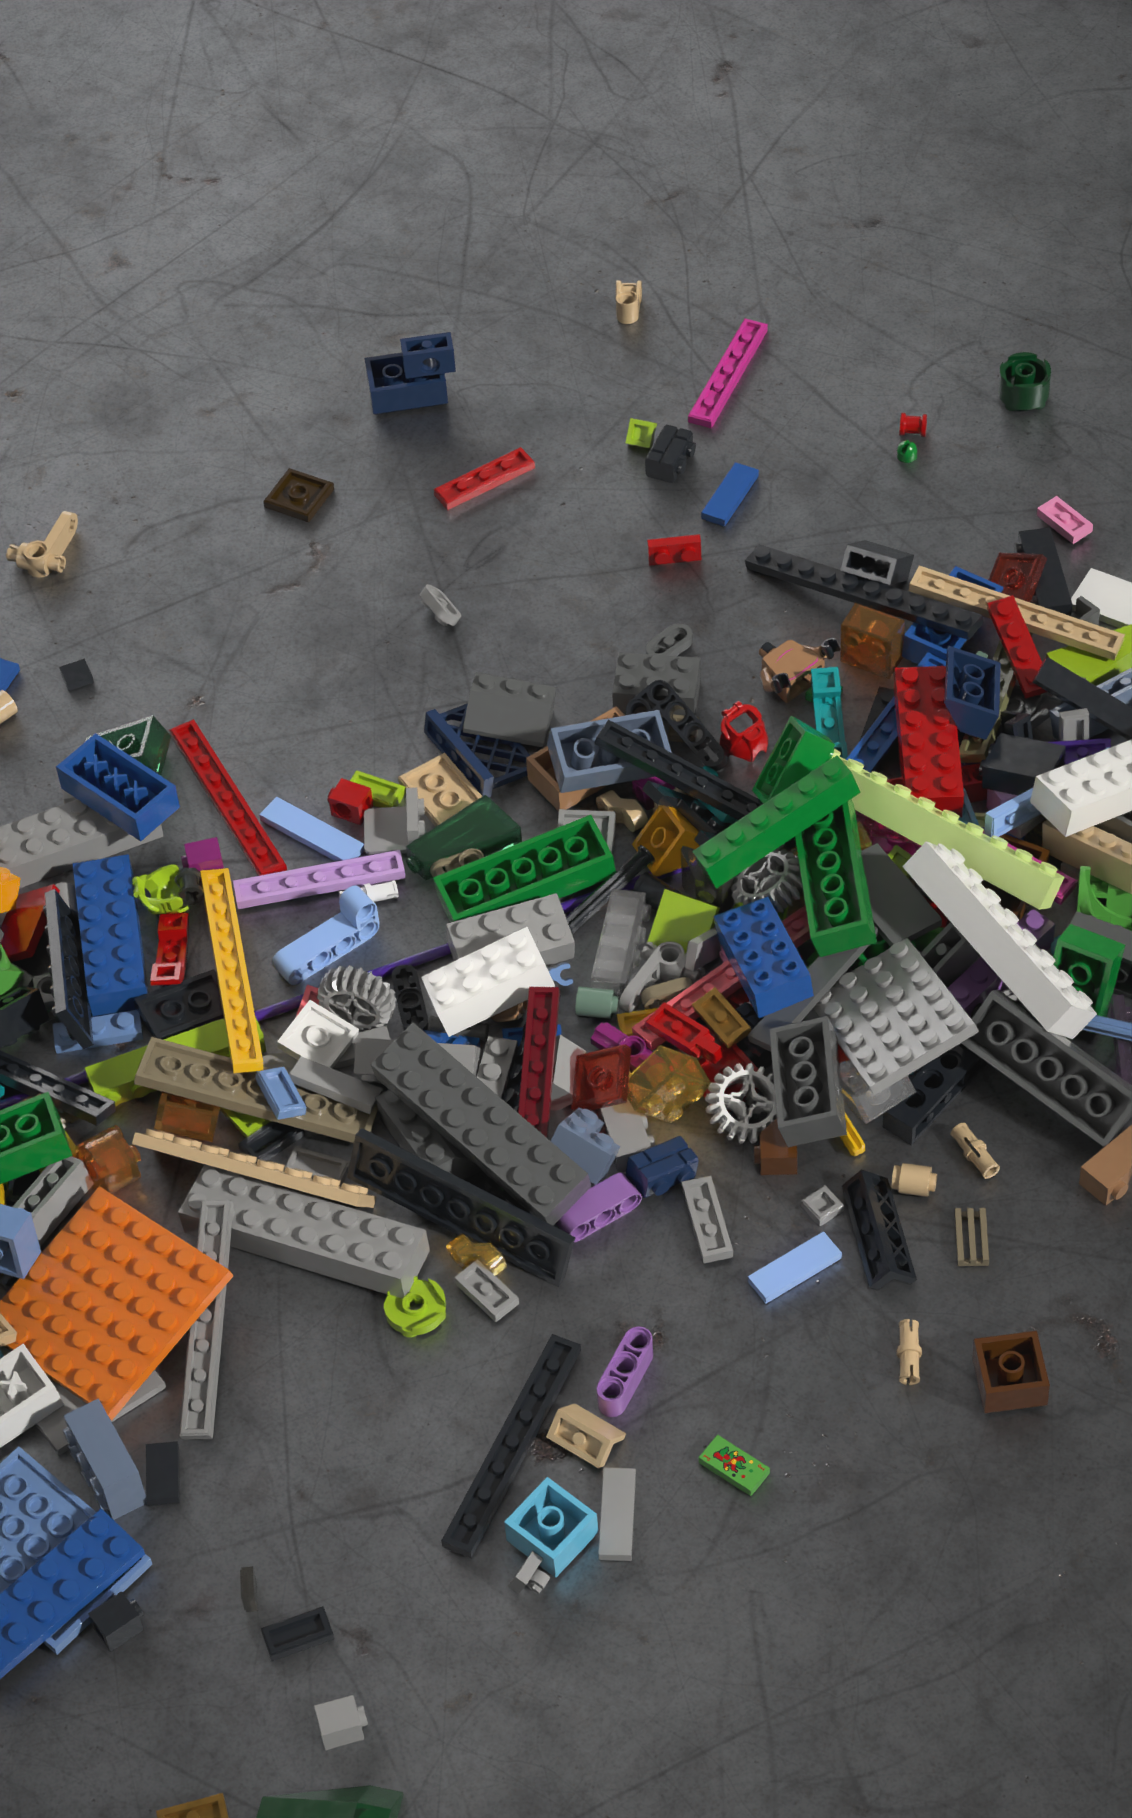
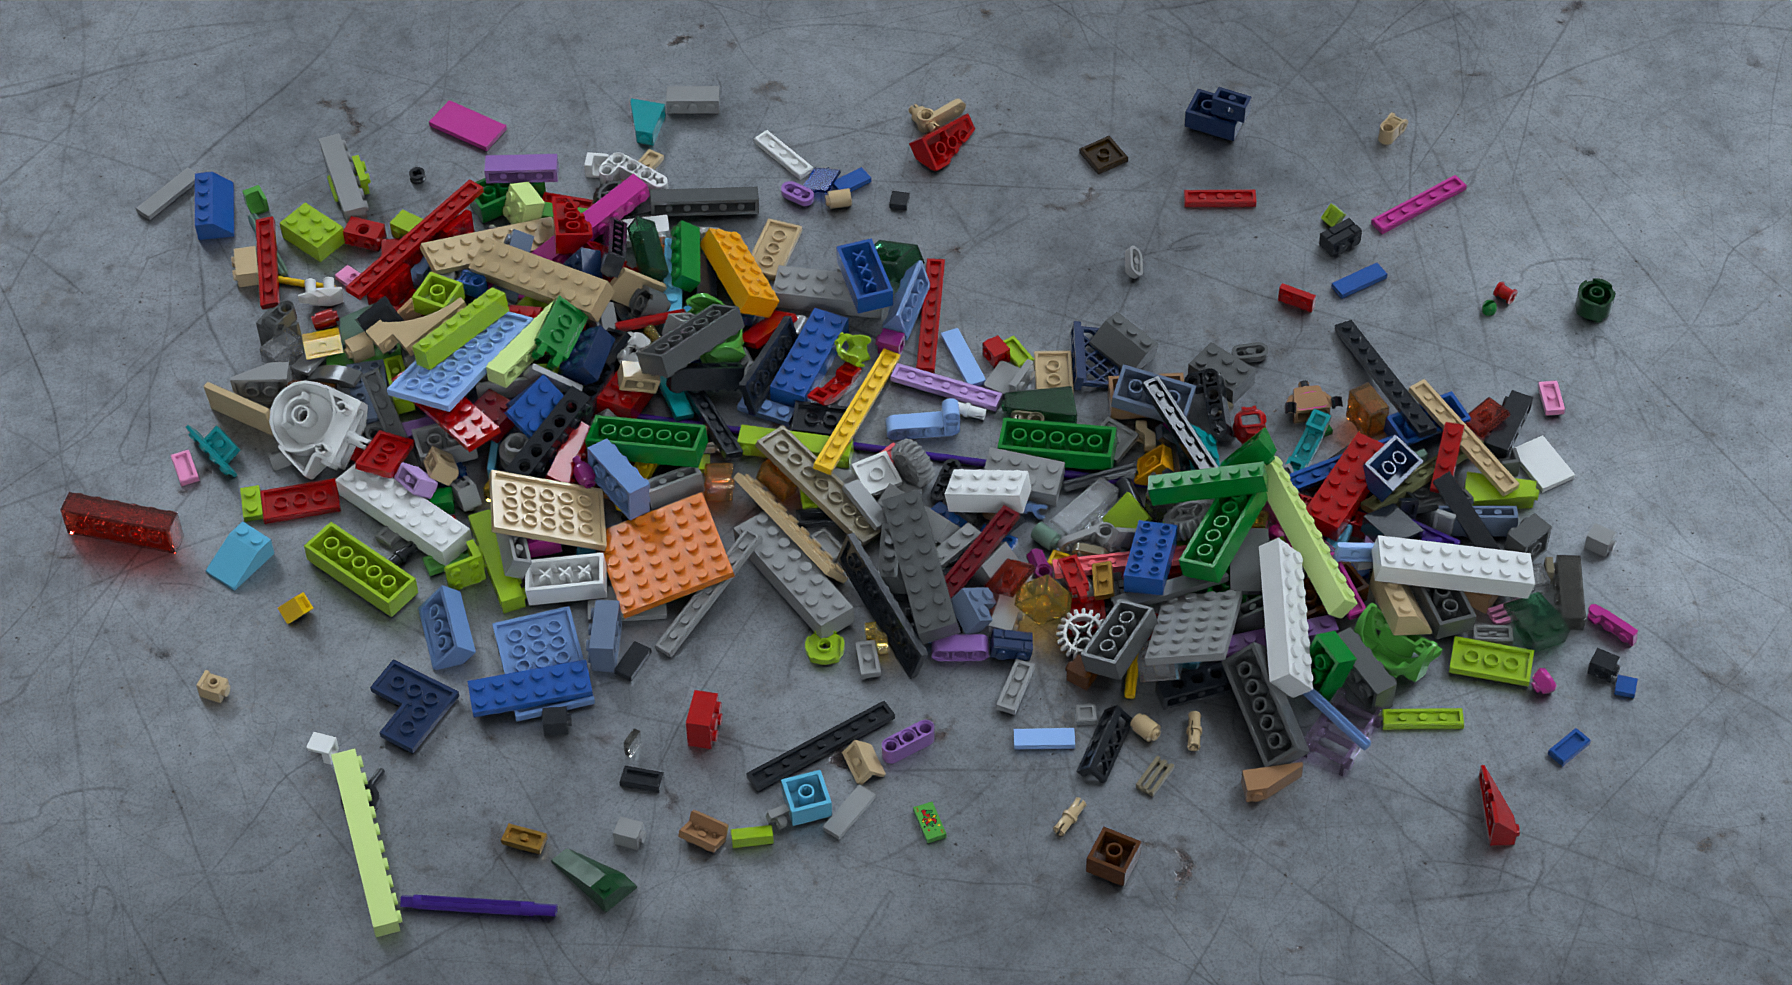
camera: 30 degrees right, 0 degrees up
pearl dark grey bush [176,868,204,905] -> none
medium blue tile [255,1067,307,1120] -> none
black brick [840,540,914,585] -> none
none -> medium nougat bracket [678,810,729,853]
none -> red brick [686,690,723,749]
none -> lime slope [731,825,774,848]
none -> medium blue slope [882,260,930,340]
none -> red wedge [909,113,975,172]

